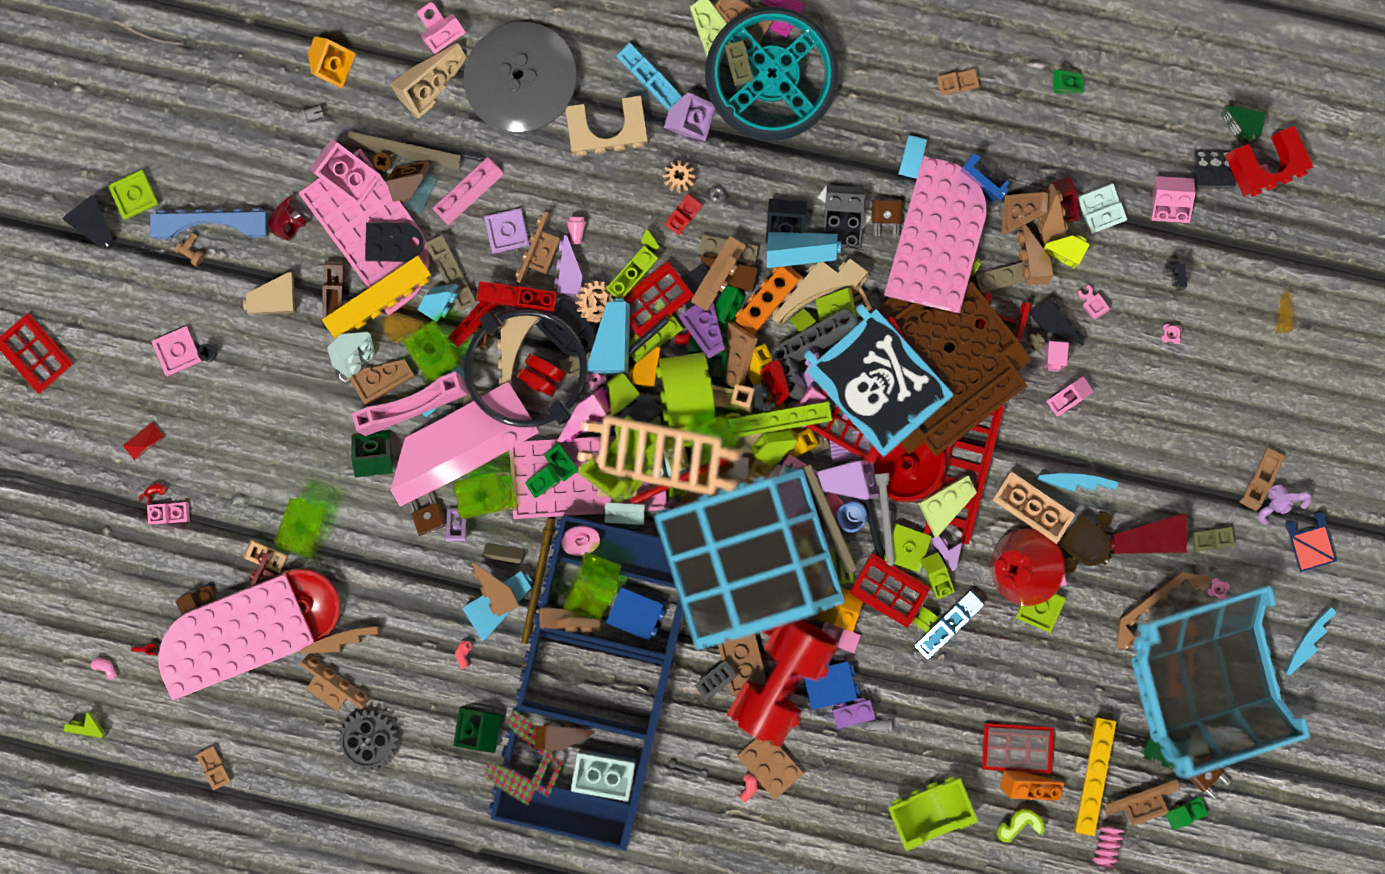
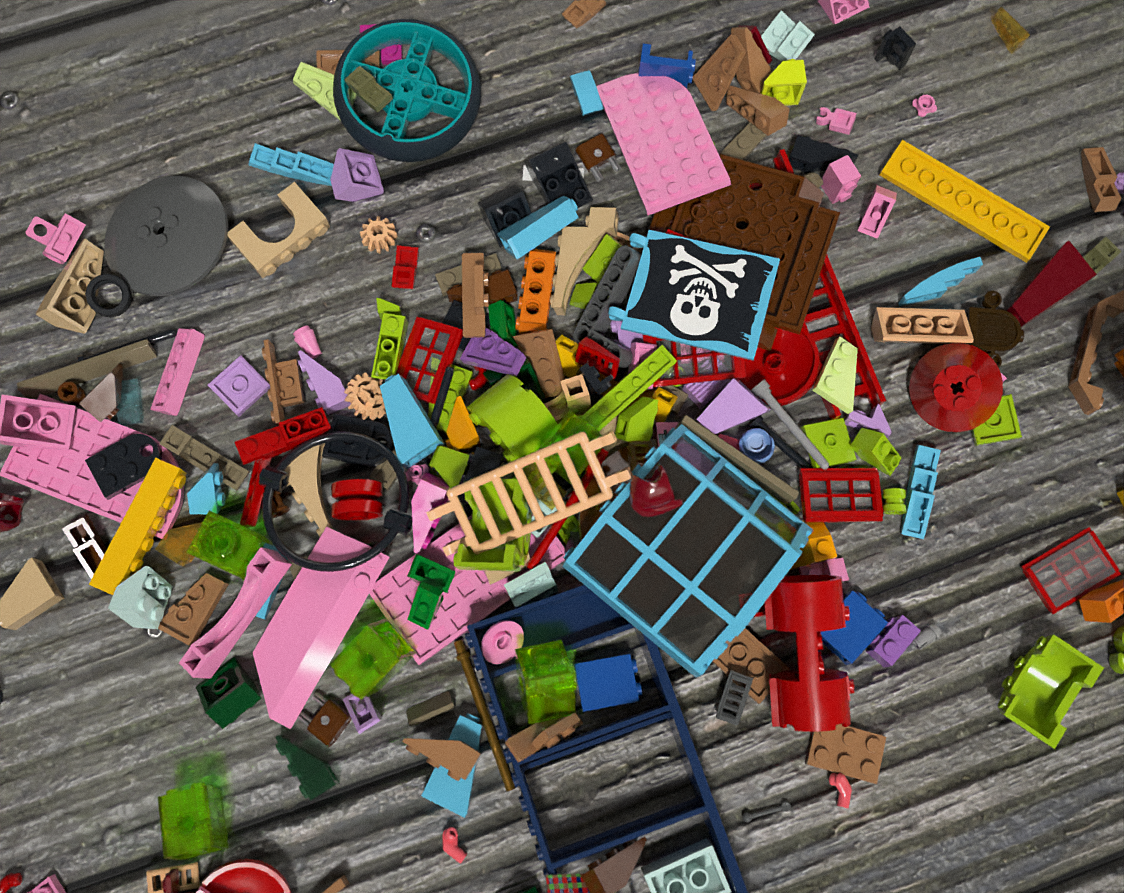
camera: 35 degrees left, 10 degrees down
none -> black tyre [85,274,132,318]
none -> clear green slope [275,735,340,801]
none -> dark red piece [630,464,683,517]
none -> yellow plate [880,140,1050,263]

